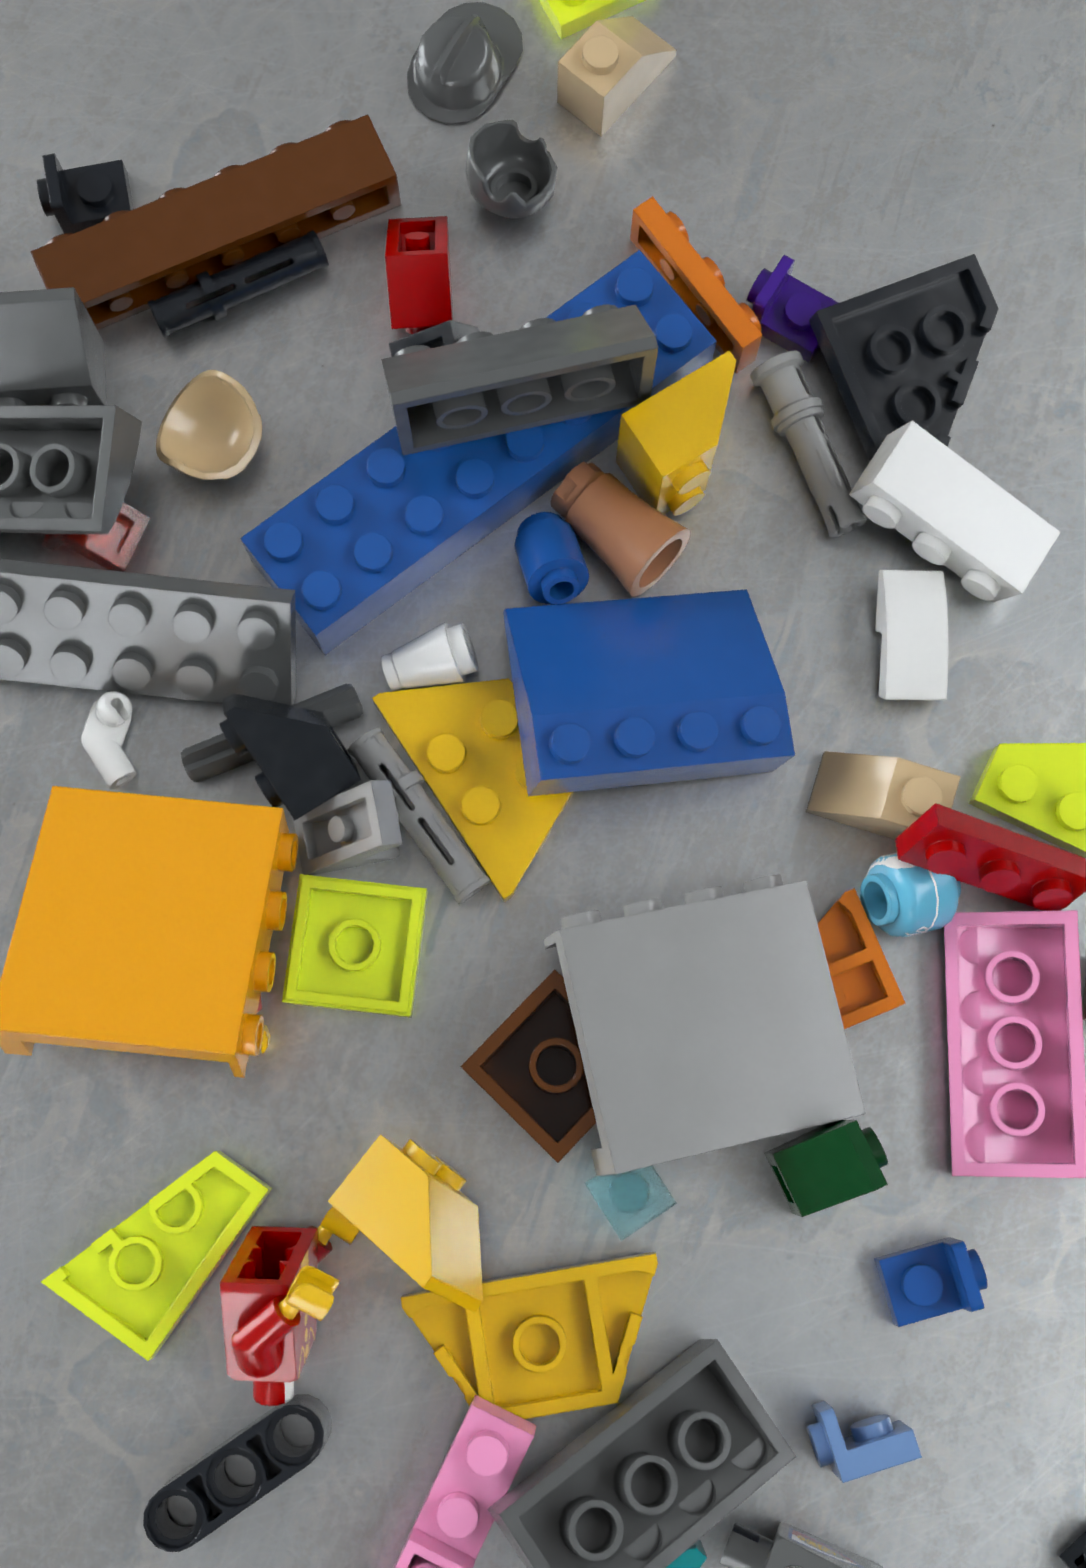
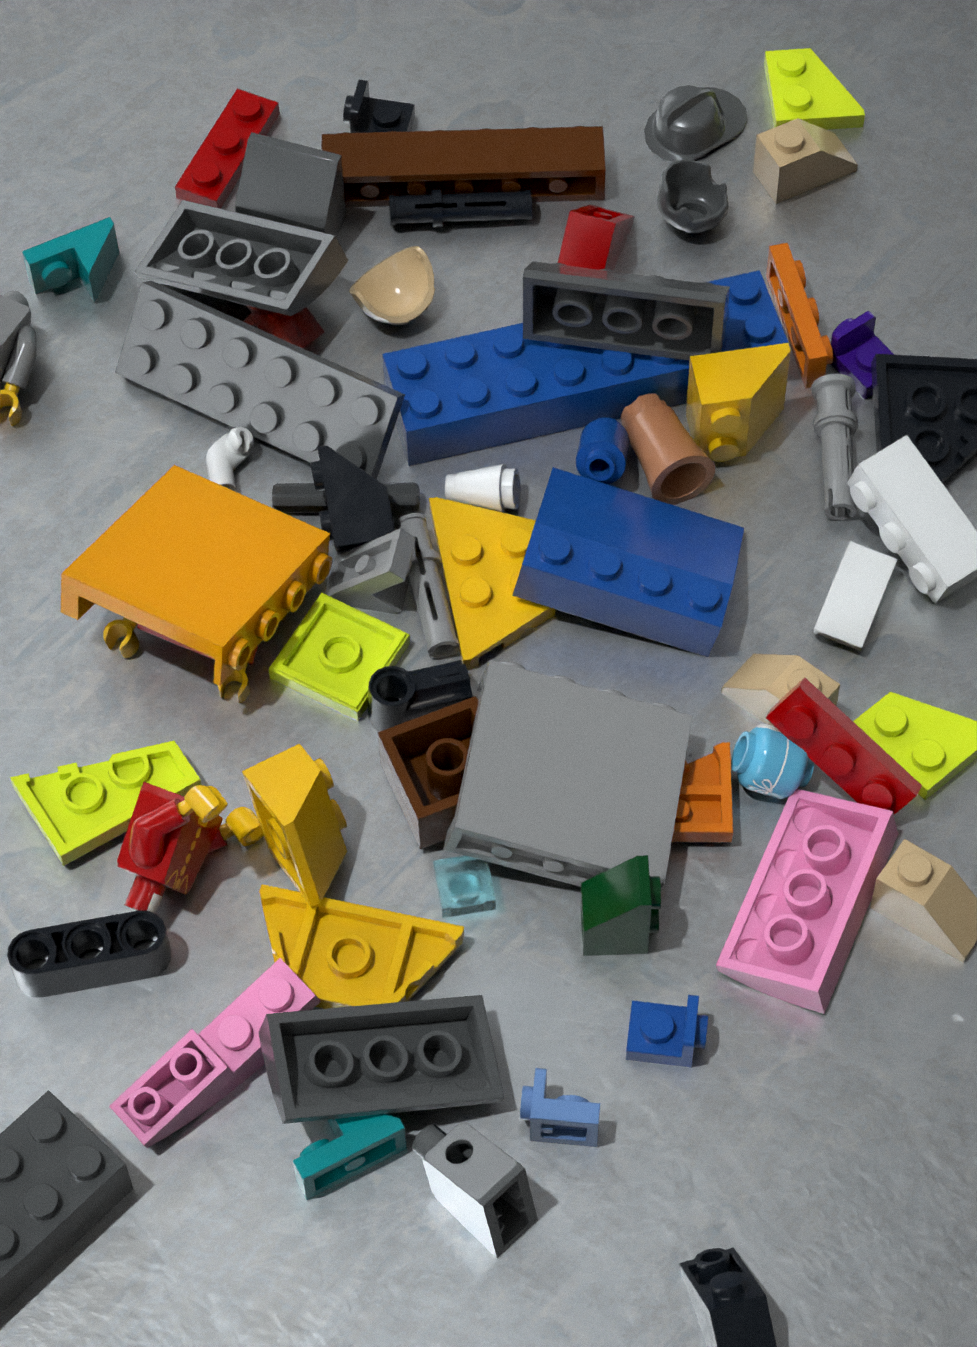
camera: 25 degrees right, 20 degrees down
none -> black piece [367,660,473,731]

